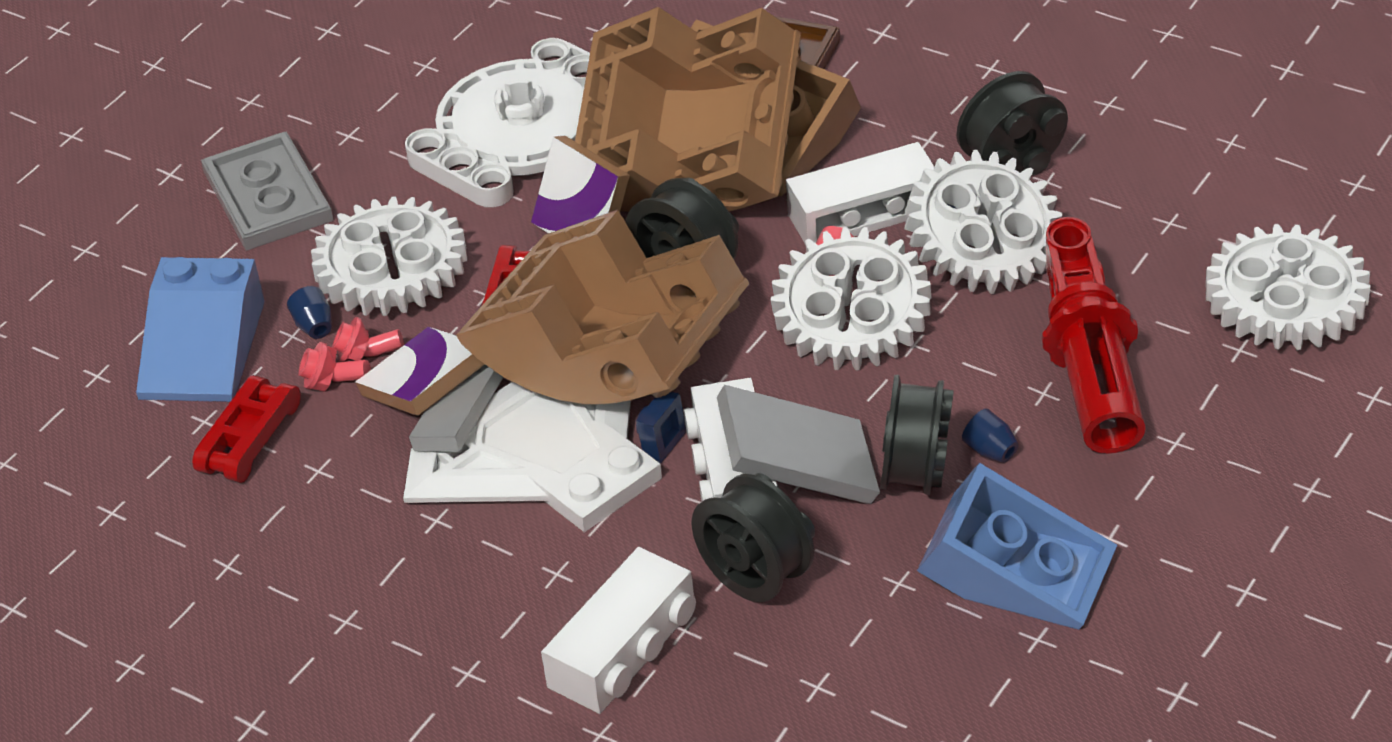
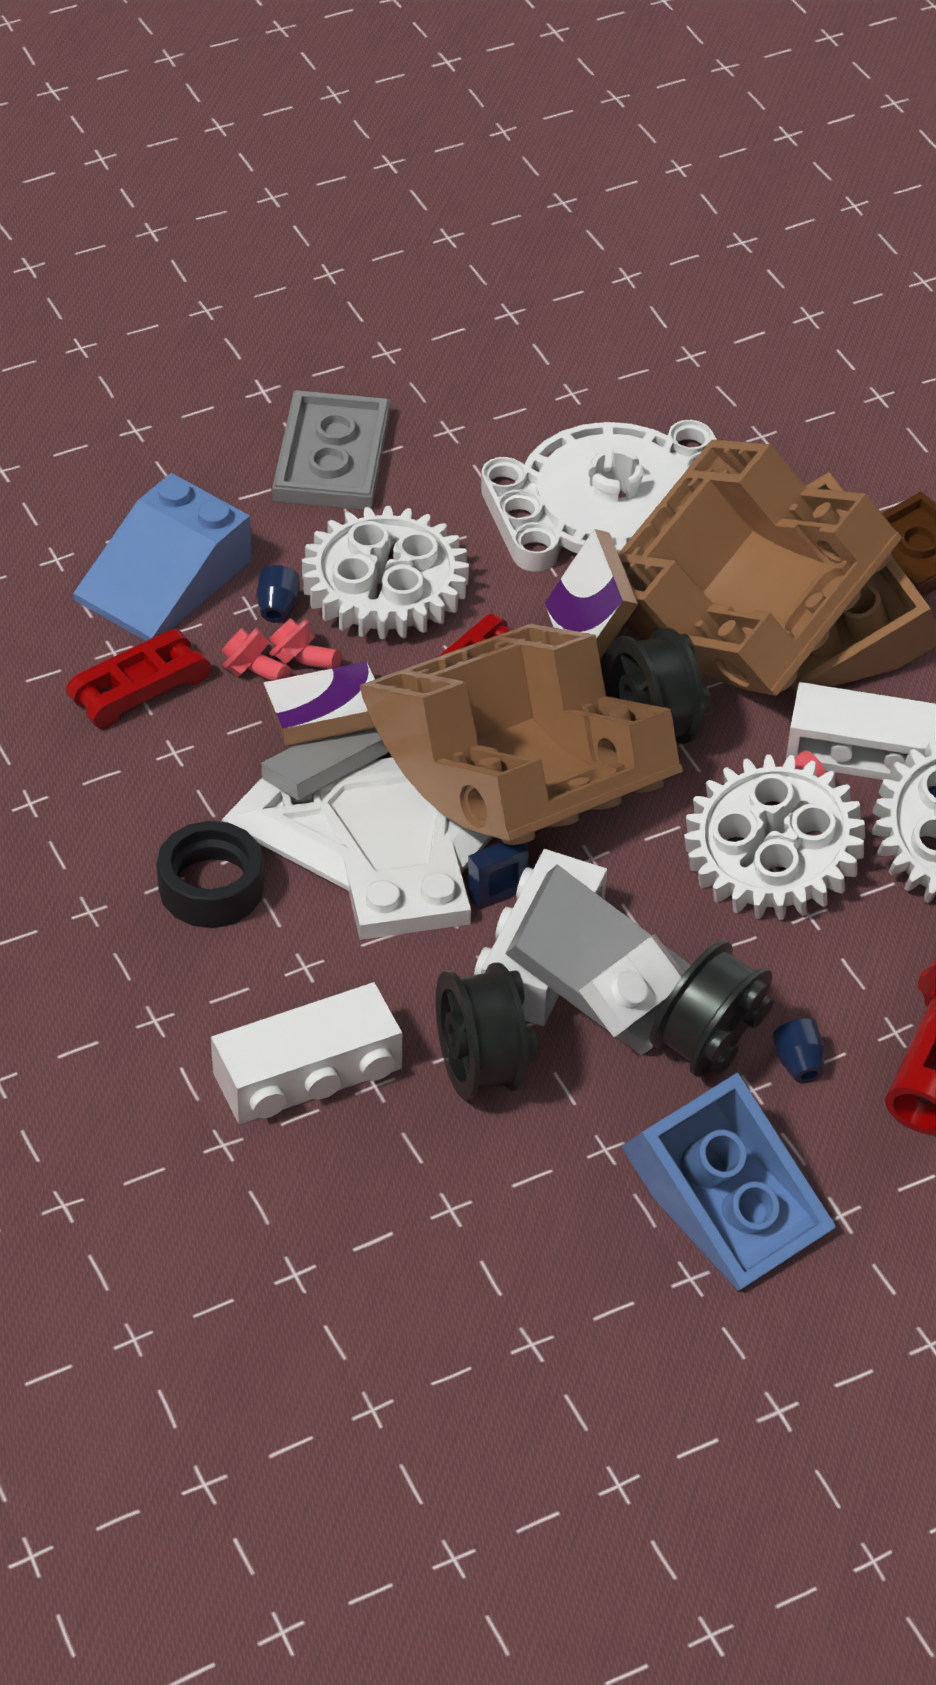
camera: 25 degrees right, 5 degrees up
none -> black tyre [156,821,264,928]
none -> white slope [579,934,684,1037]

